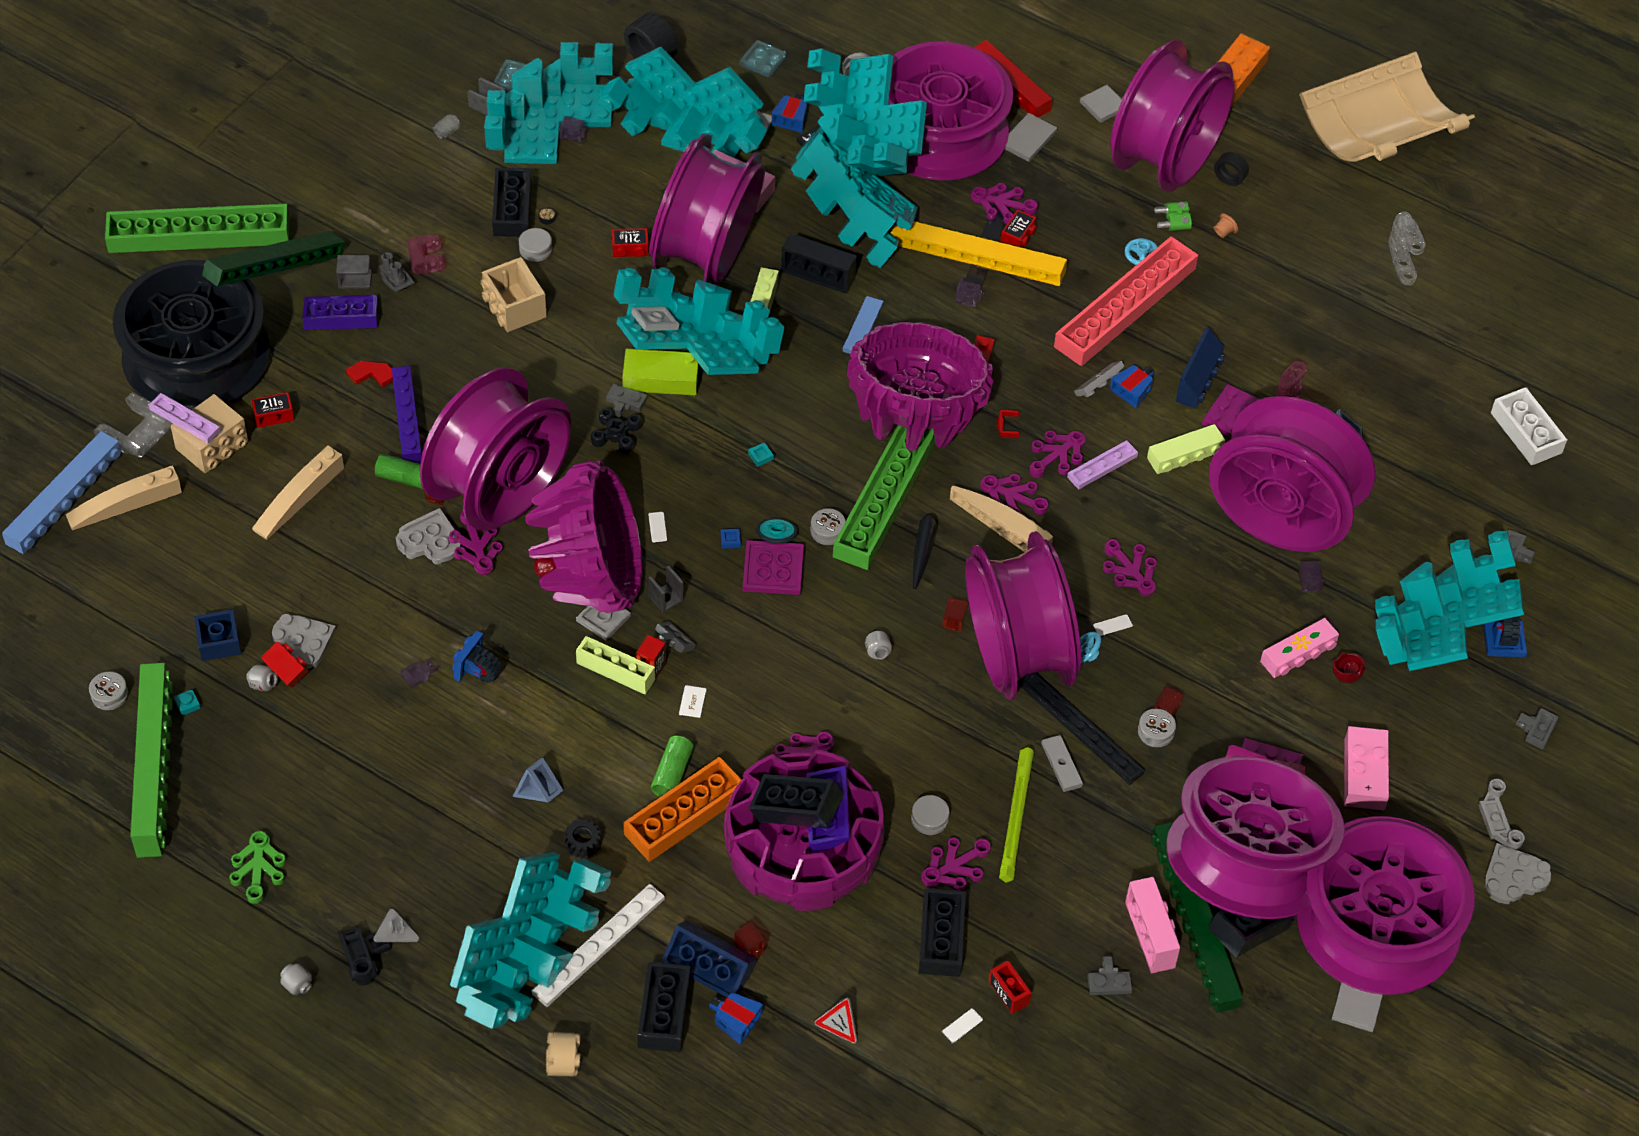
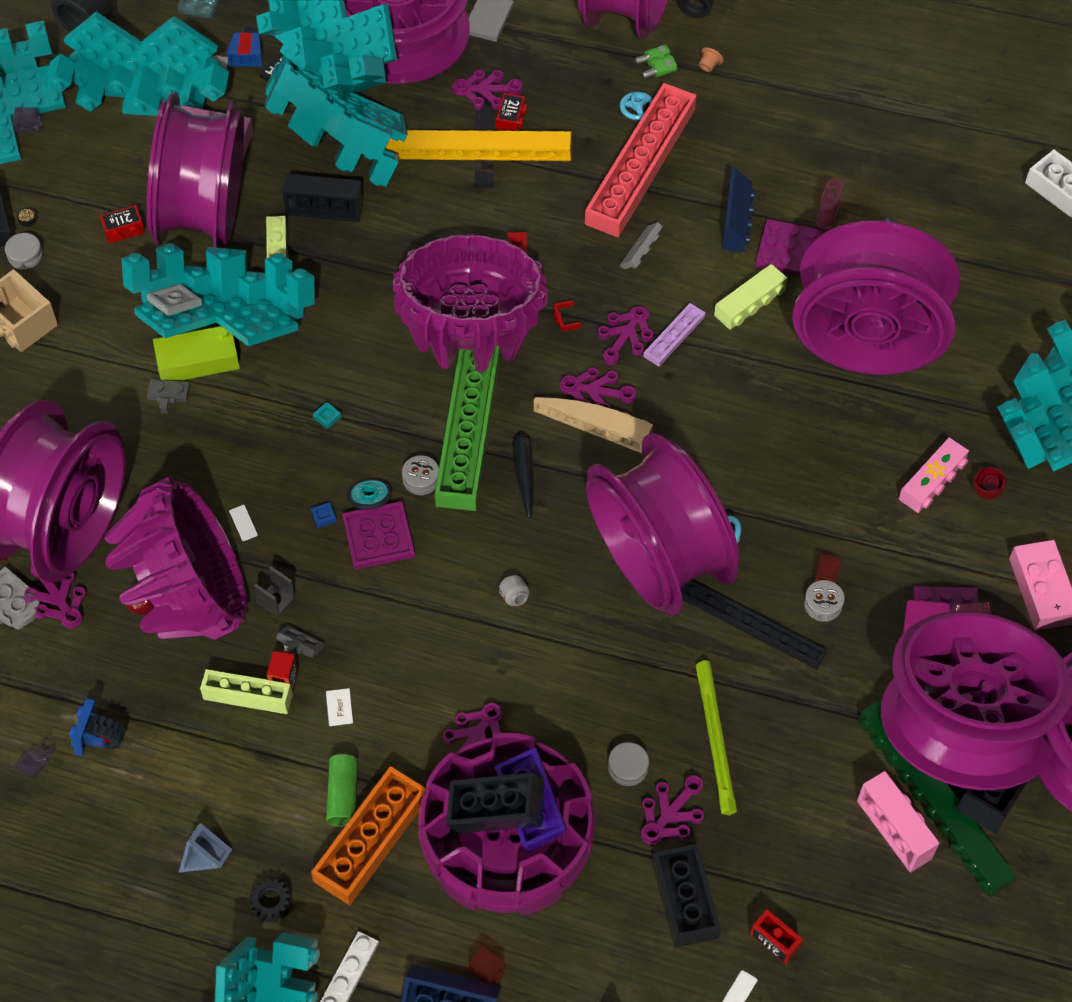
camera: 15 degrees left, 5 degrees up
light grey tile [576,606,631,641] -> none
black gear [591,408,641,453] -> none
medium blue tile [843,296,884,354] -> none
clear red brick [942,598,967,631] -> none
clear purple brick [955,278,983,307] -> none
light grey tile [1041,735,1083,792] -> none
dark grey hinge [1087,956,1132,995] -> none
white sticker [1093,615,1133,636] -> none
magenta plant [1103,539,1157,596] -> none
blue torso [1110,365,1154,408] -> none
clear purple brick [1298,561,1323,592] -> none
clear connector [1388,212,1426,285] -> none

